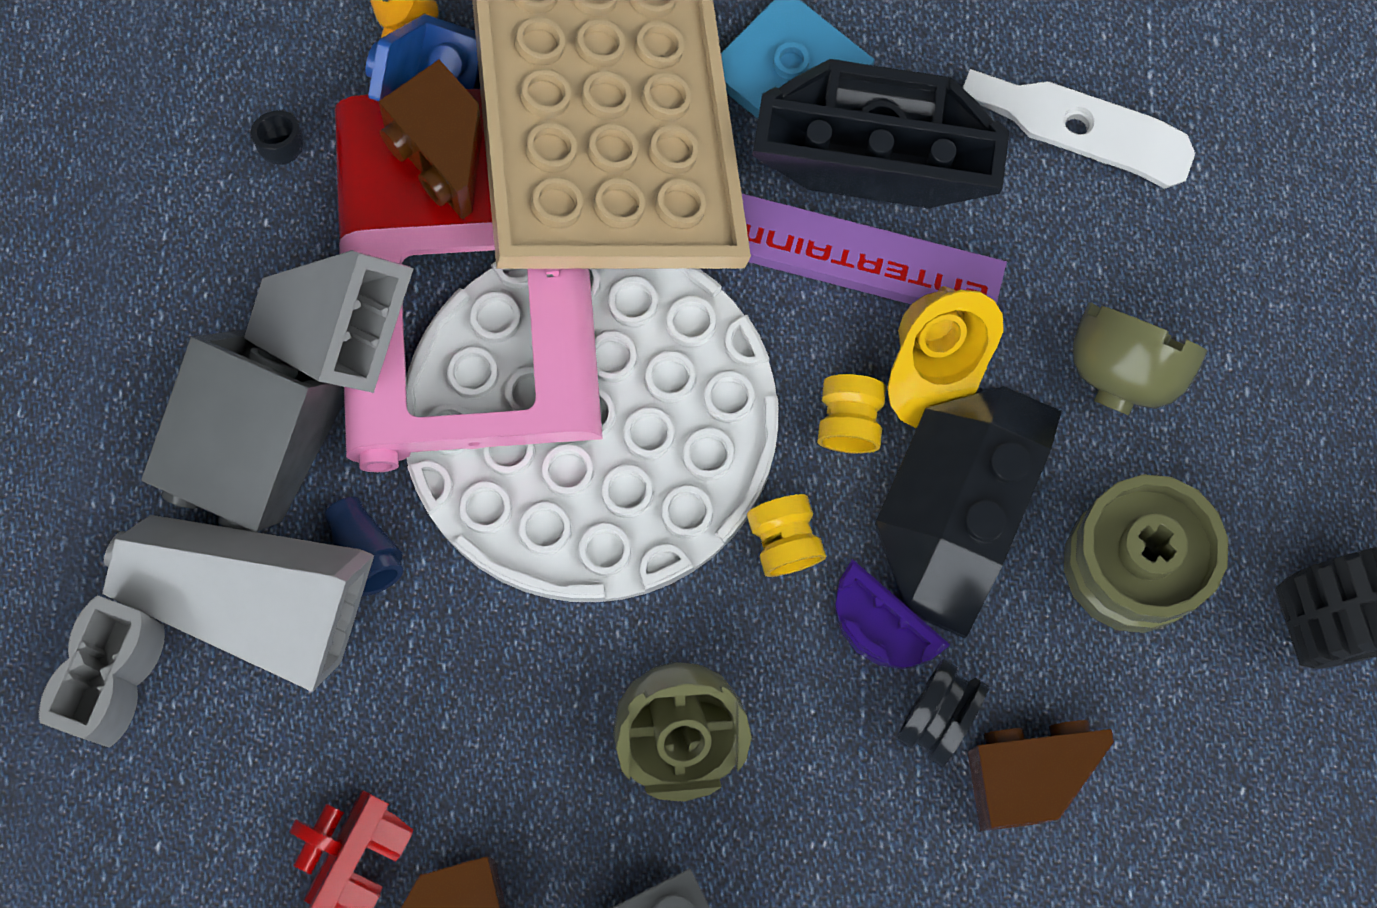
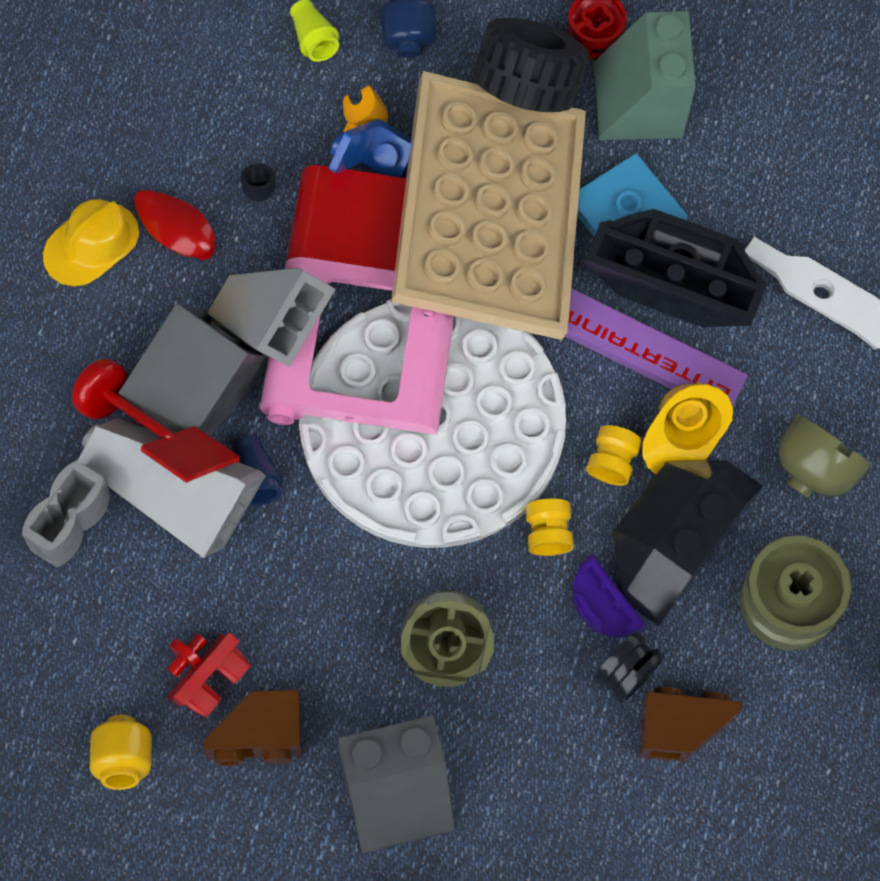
camera: 10 degrees right, 5 degrees down
reddish brown slope [378,59,482,219] -> none
none -> yellow piece [43,199,139,287]
none -> red piece [72,359,240,483]
none -> red arm [134,190,216,260]

